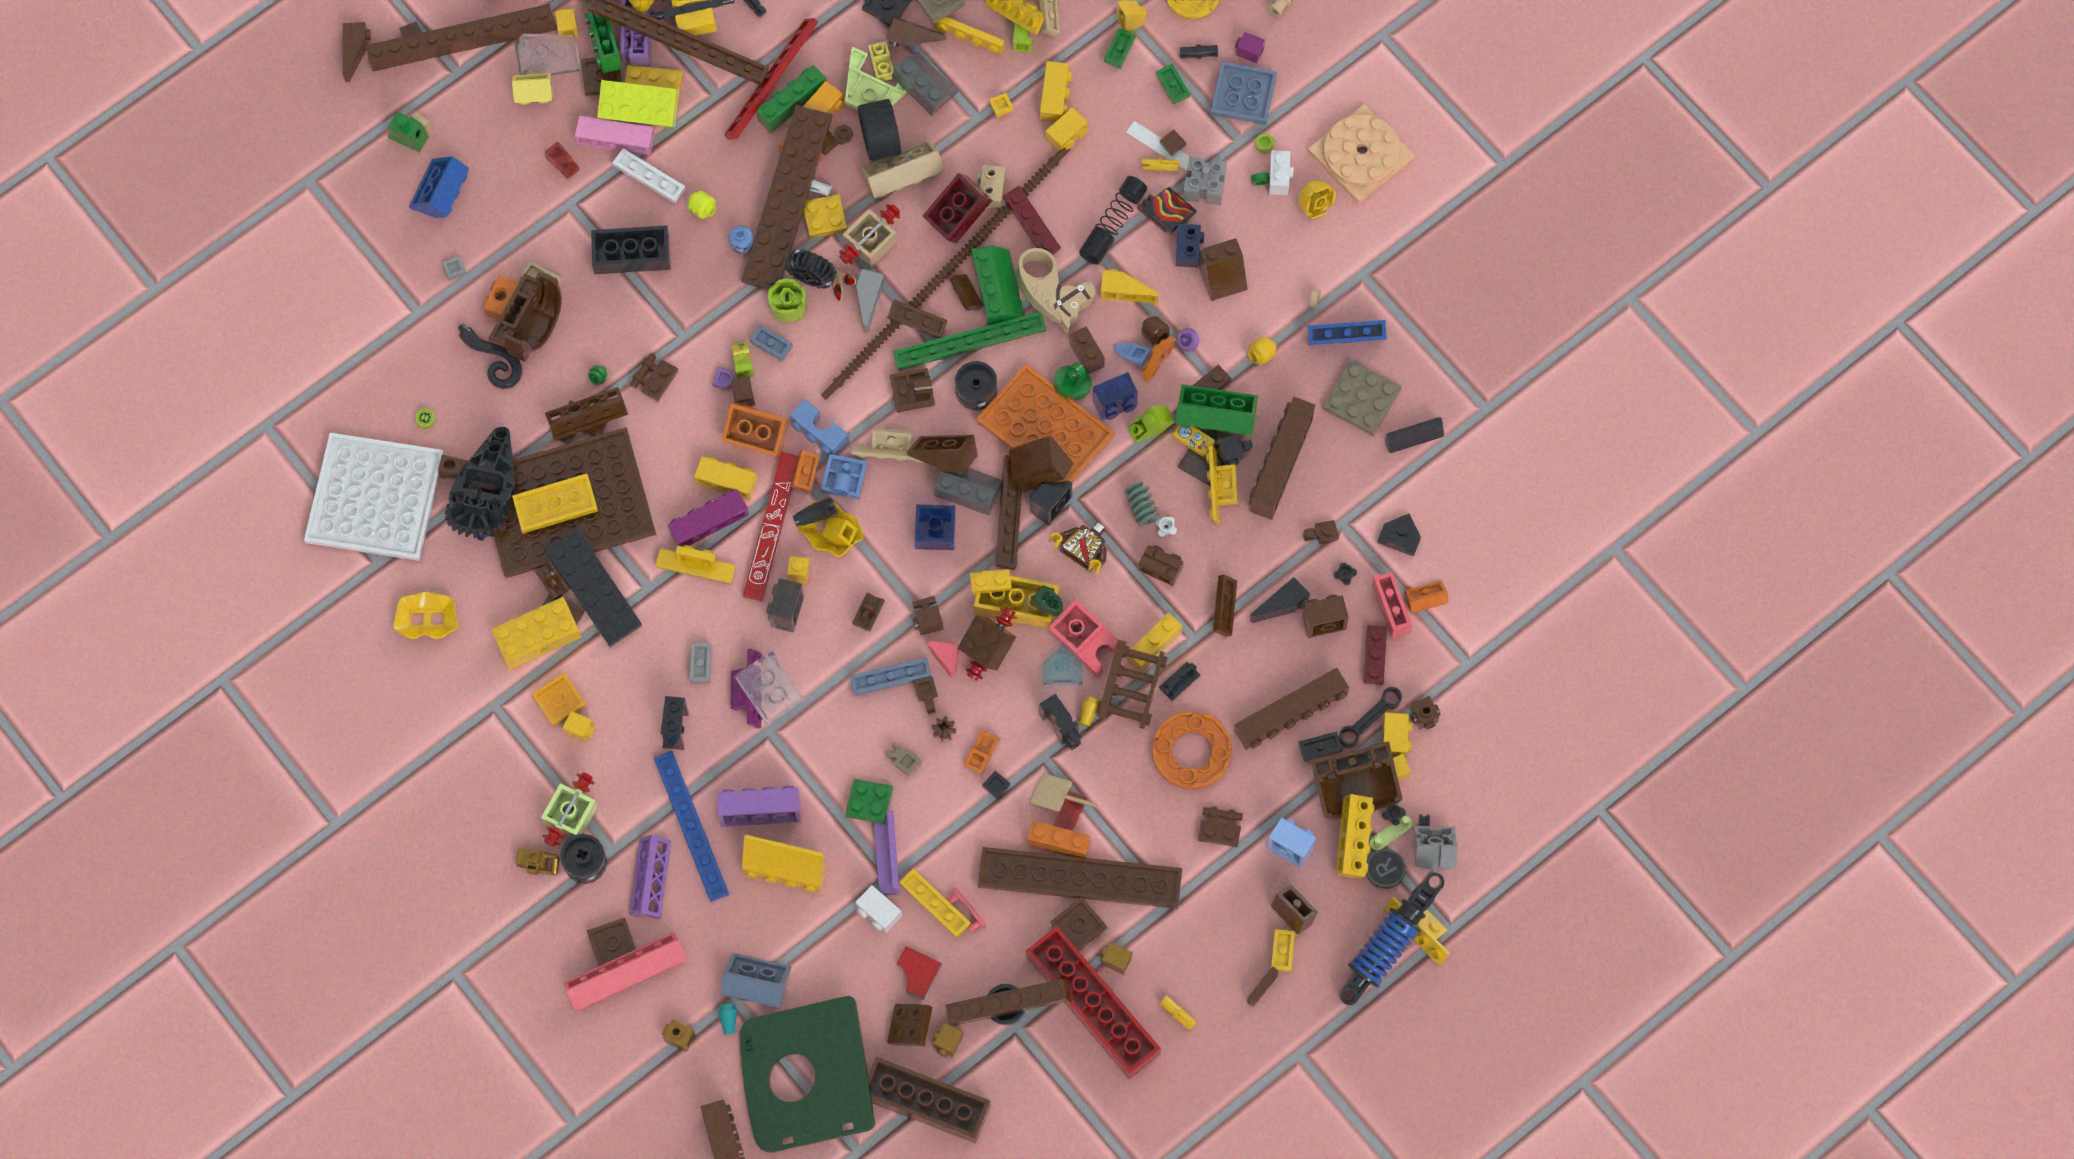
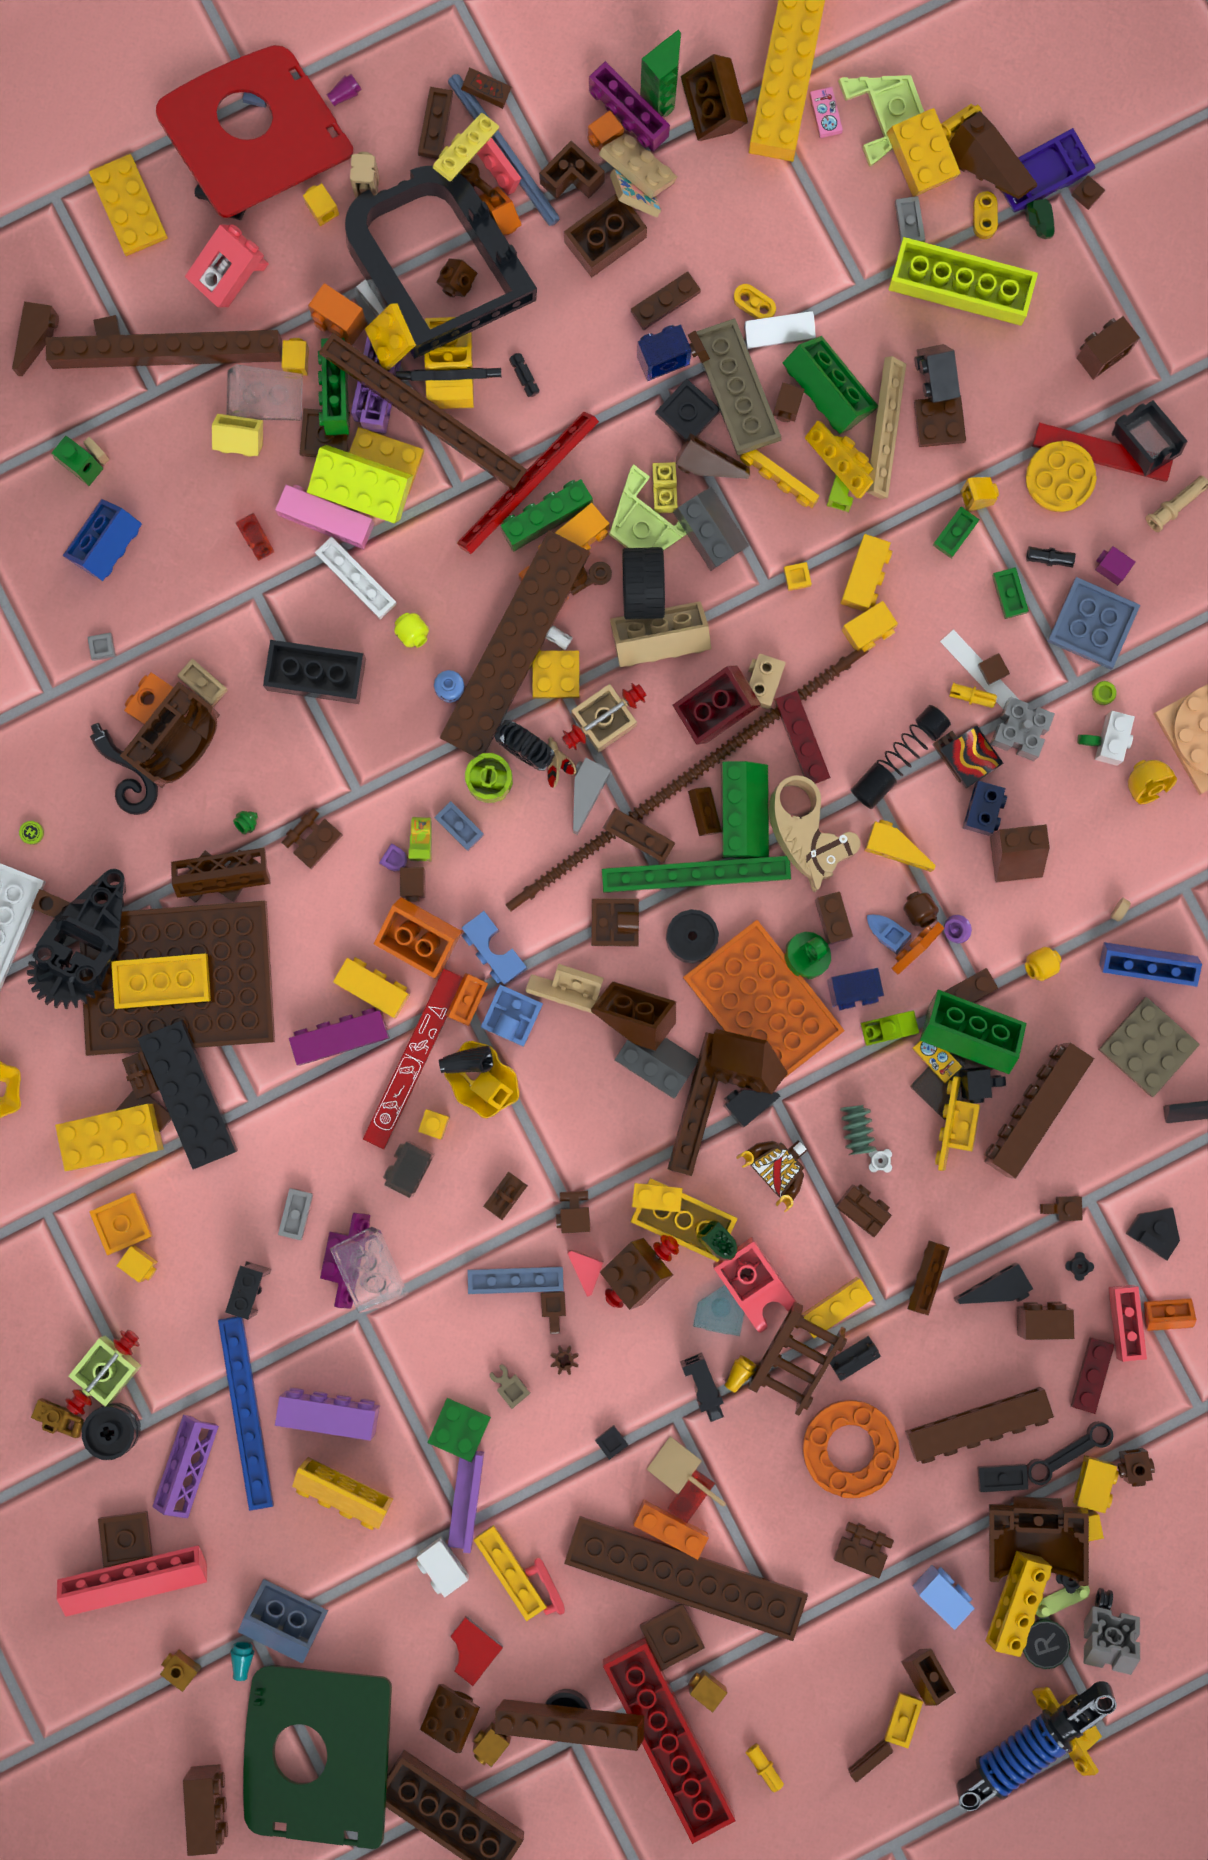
camera: 10 degrees right, 15 degrees up
yellow bracket [656,545,736,584] -> none
clear blue brick [915,504,956,550] -> none
orange slope [964,730,1001,774] -> none

